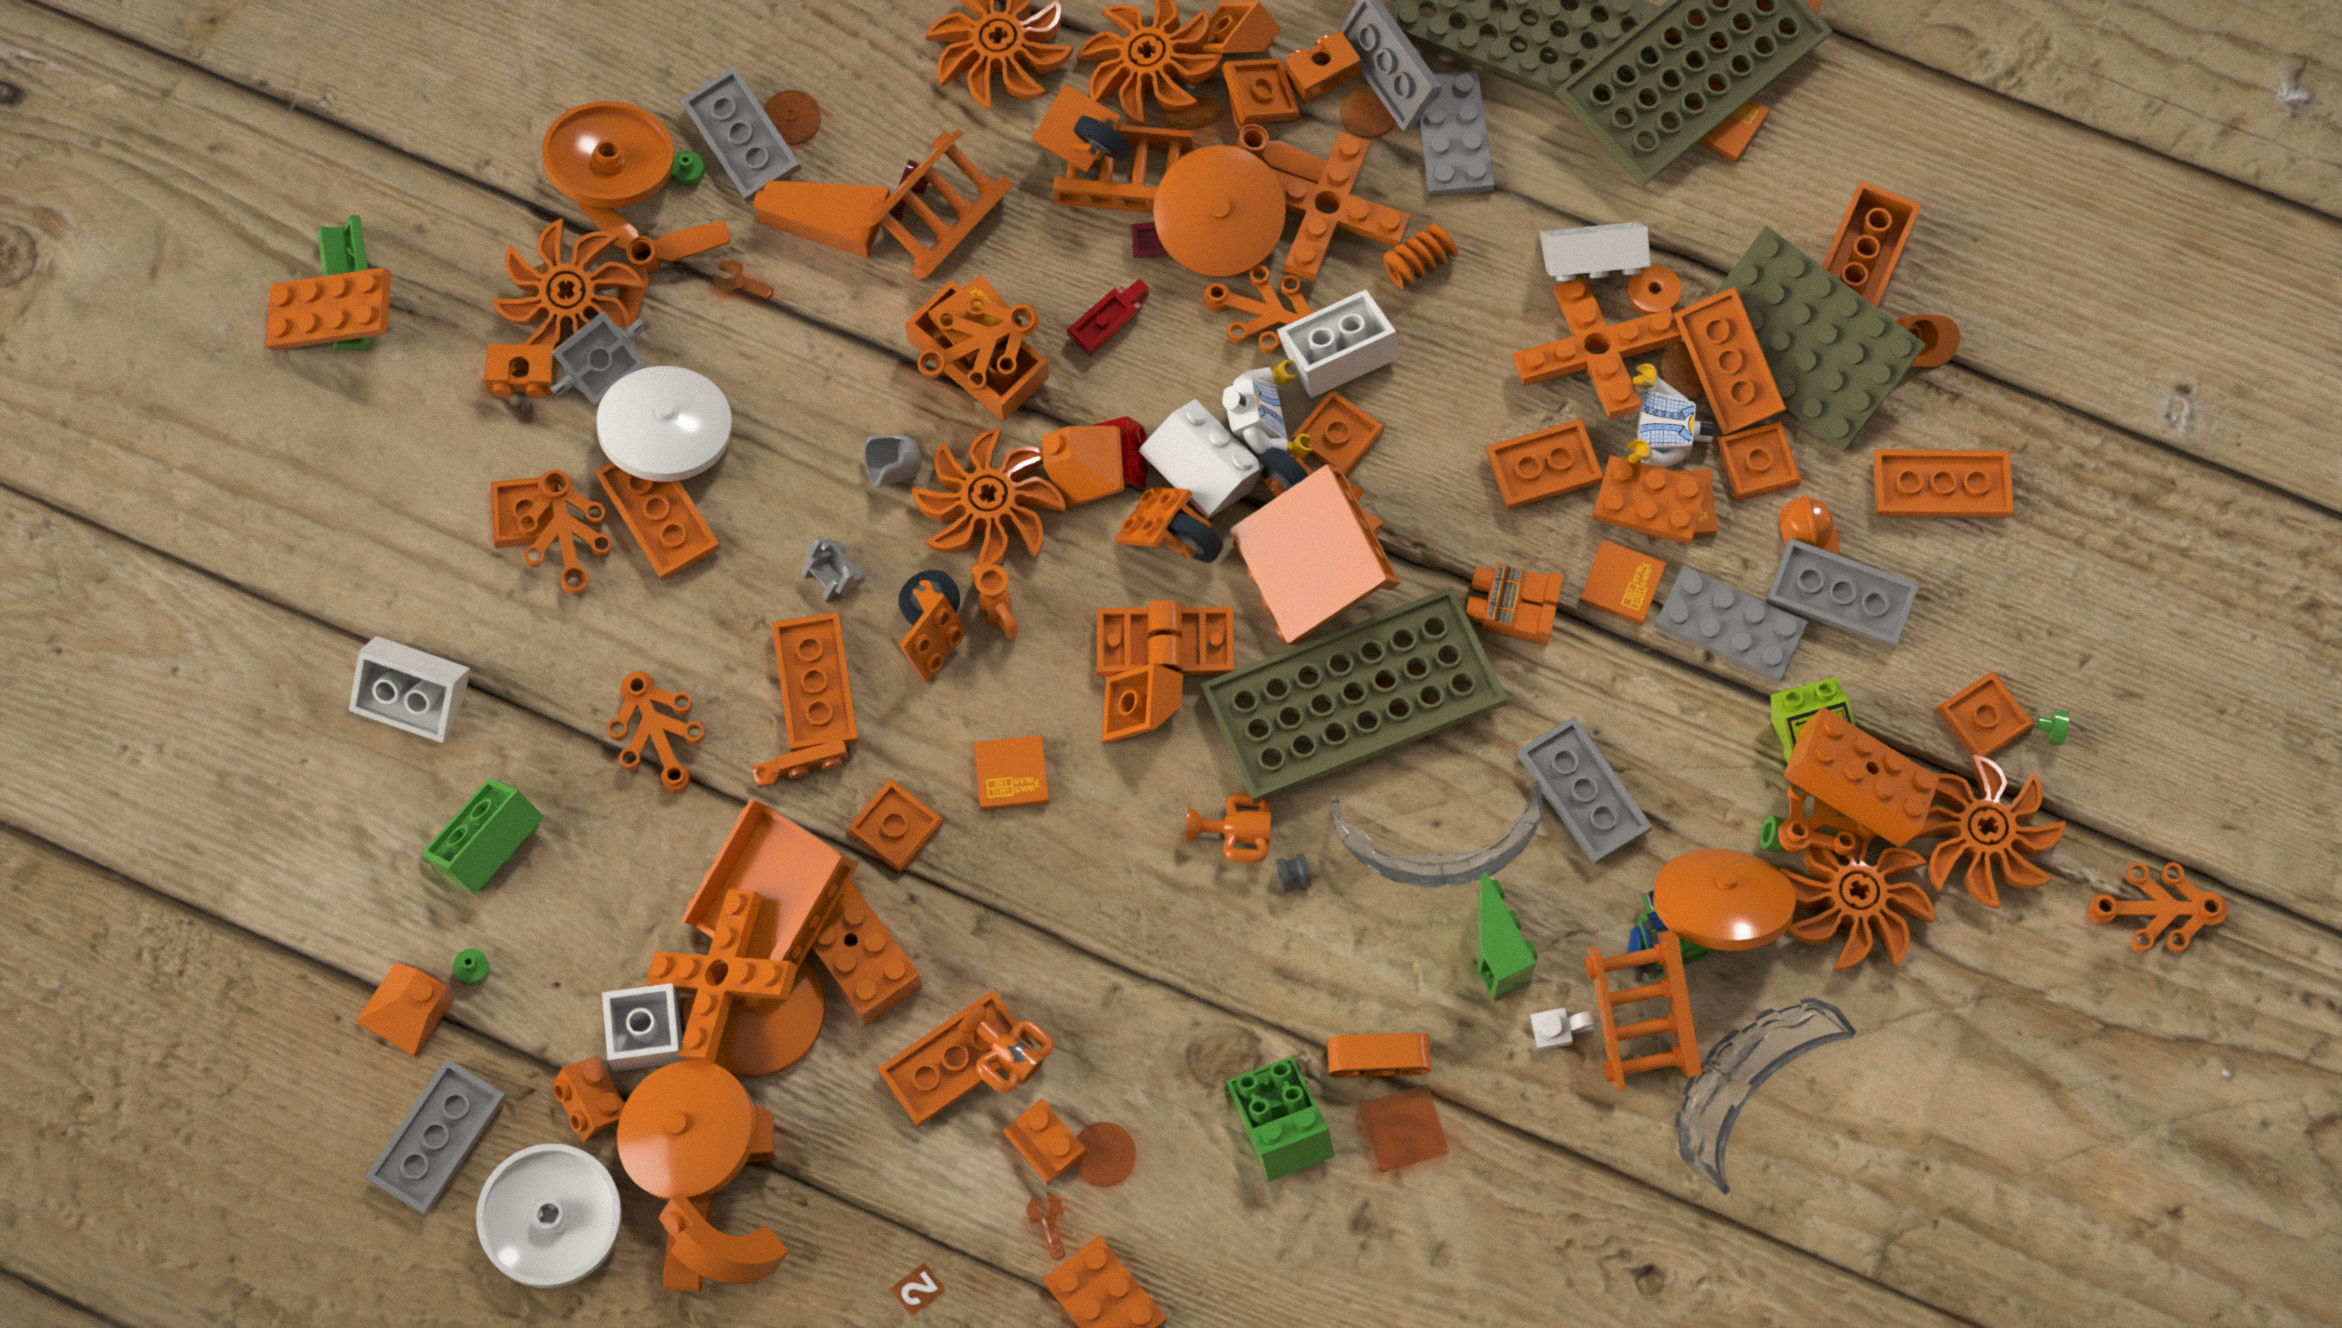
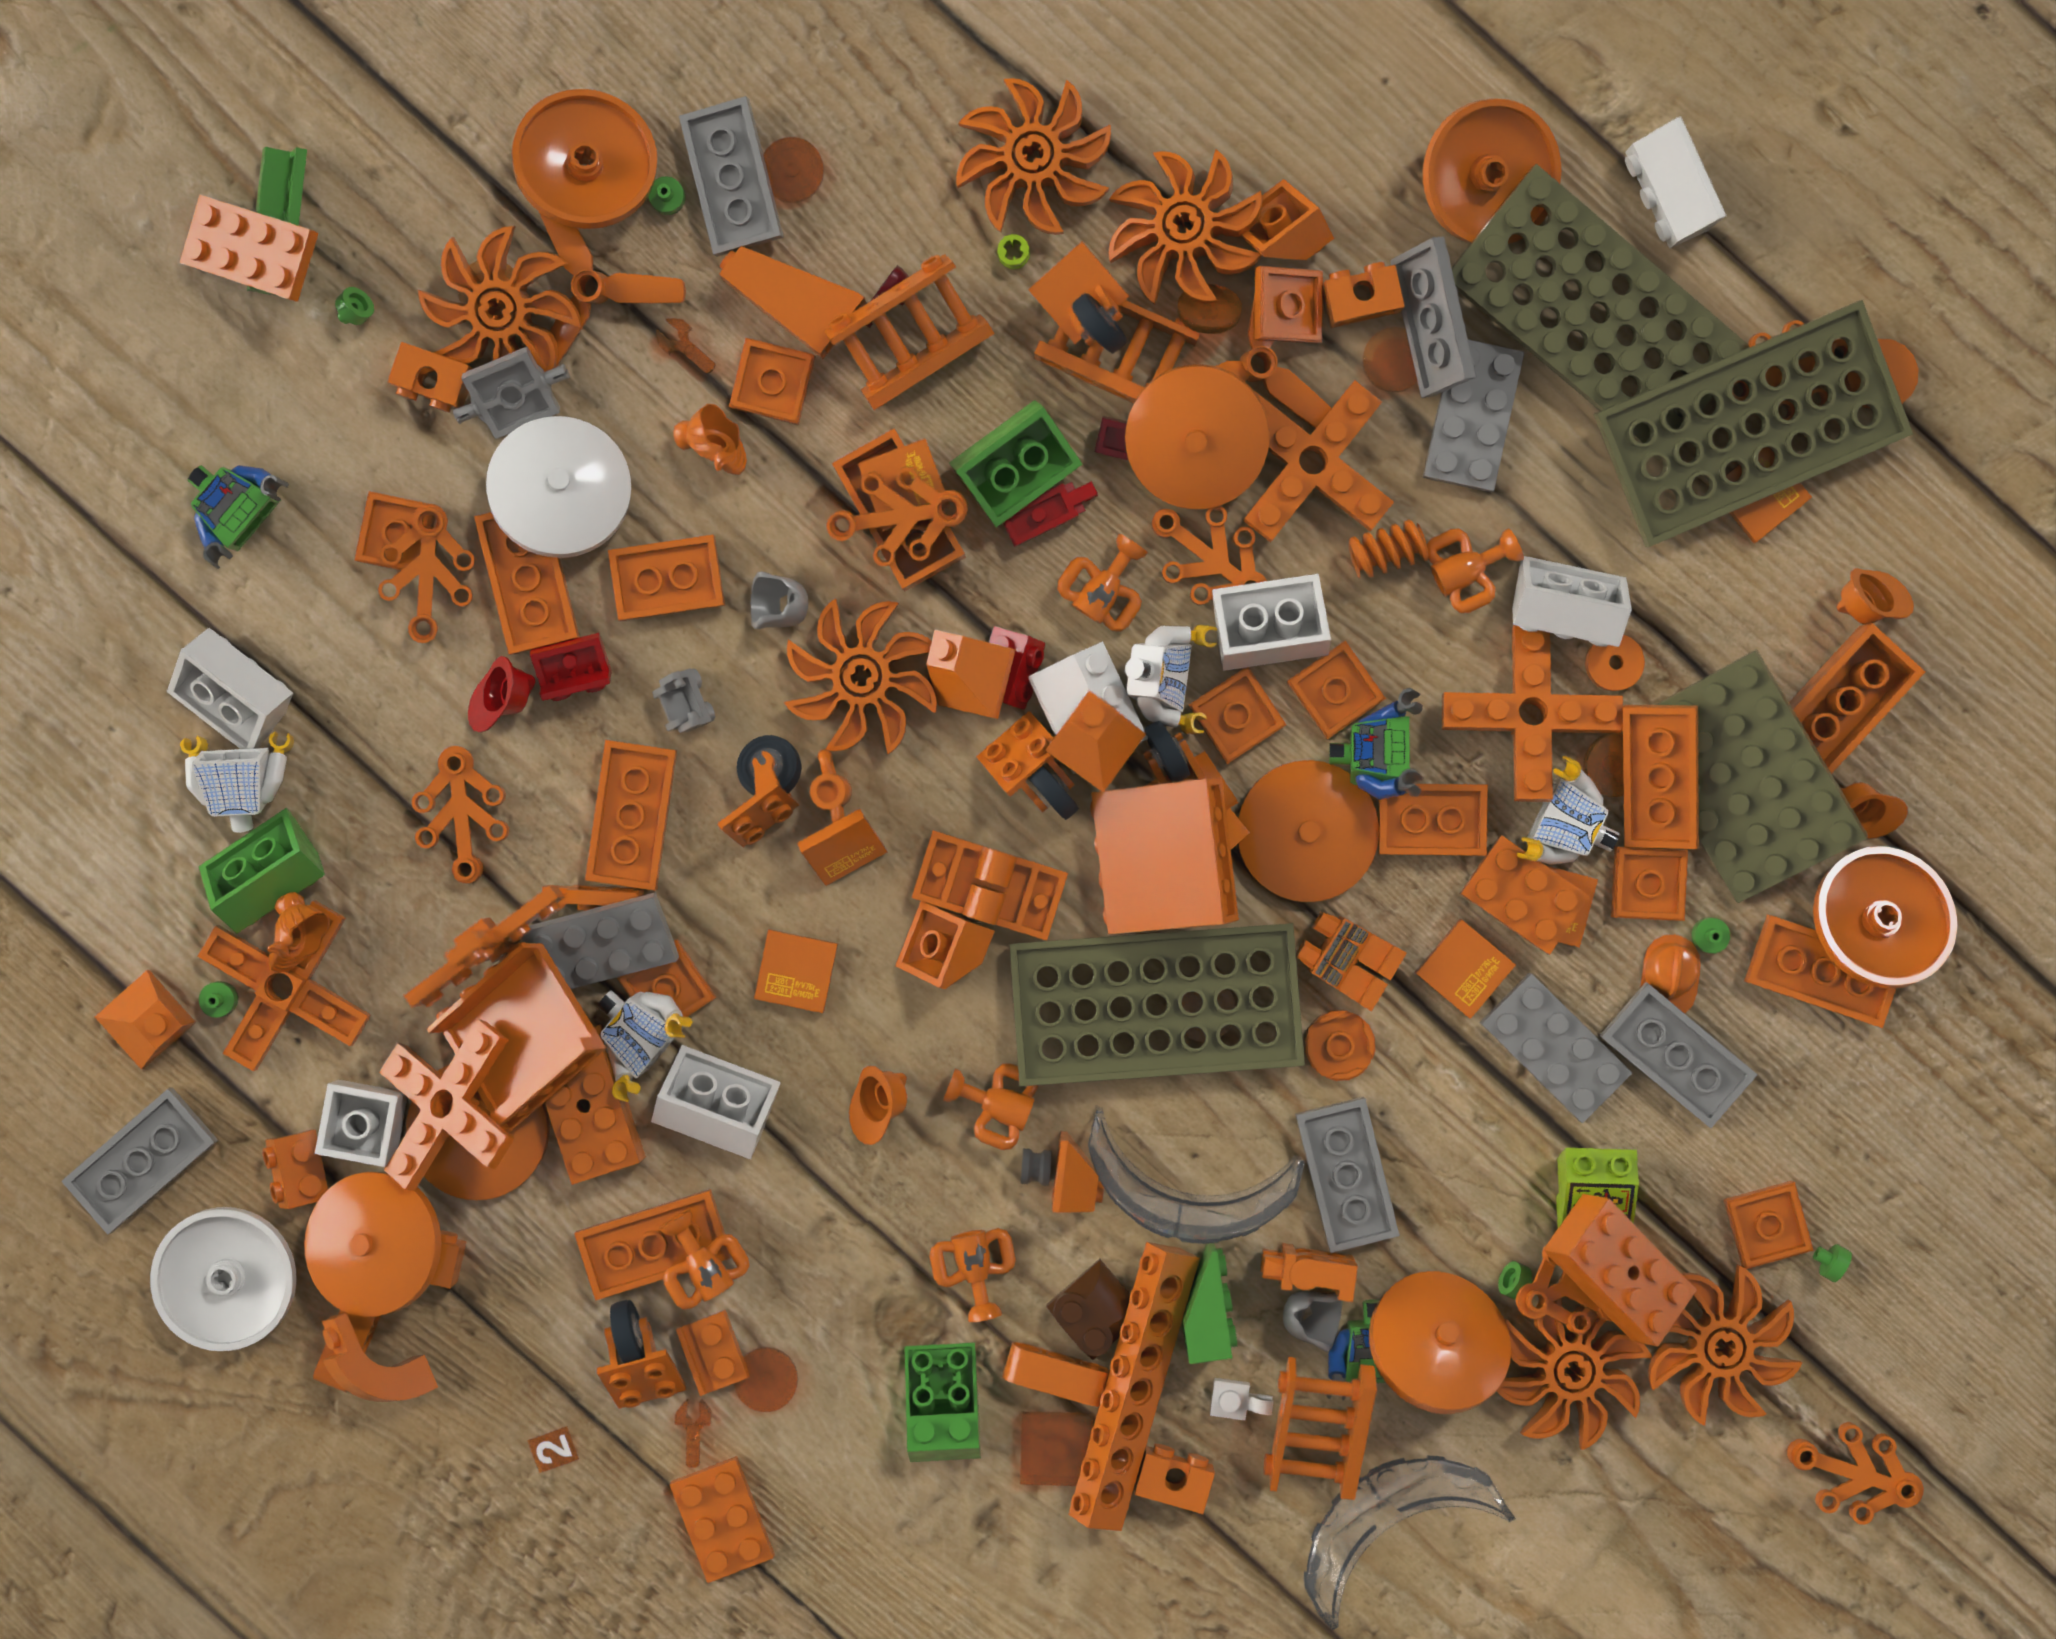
camera: 15 degrees right, 20 degrees up
none -> white torso [180,731,294,832]
none -> torso [187,465,289,569]
none -> orange piece [197,900,371,1071]
none -> orange hair [267,892,330,973]
none -> bright green tile [335,287,374,325]
none -> orange piece [403,886,565,1008]
none -> red piece [468,656,536,733]
none -> light grey plate [522,892,679,989]
none -> red bracket [530,633,612,701]
none -> torso [597,990,693,1102]
none -> orange plate [597,1300,687,1409]
none -> orange plate [608,535,725,621]
none -> white slope [651,1045,781,1159]
none -> orange hair [673,404,747,475]
none -> orange tile [729,338,816,425]
none -> orange tile [797,809,887,886]
none -> orange piece [849,1066,907,1145]
none -> orange piece [929,1228,1016,1322]
none -> bright green slope [949,400,1083,527]
none -> lime bush [997,234,1030,270]
none -> orange slope [1045,690,1146,793]
none -> reddish brown slope [1047,1259,1130,1360]
none -> orange slope [1052,1131,1105,1213]
none -> orange piece [1057,533,1148,632]
none -> orange brick [1068,1242,1200,1531]
none -> orange brick [1134,1444,1215,1514]
none -> orange dish [1237,760,1379,902]
none -> orange hips [1260,1243,1358,1302]
none -> light grey hair [1283,1290,1343,1351]
none -> orange tile [1286,640,1386,739]
none -> orange tile [1304,1010,1375,1081]
none -> torso [1329,688,1423,800]
none -> orange piece [1427,528,1524,613]
none -> bright green tile [1691,917,1730,953]
none -> orange dish [1813,847,1957,989]
none -> orange piece [1836,568,1914,625]

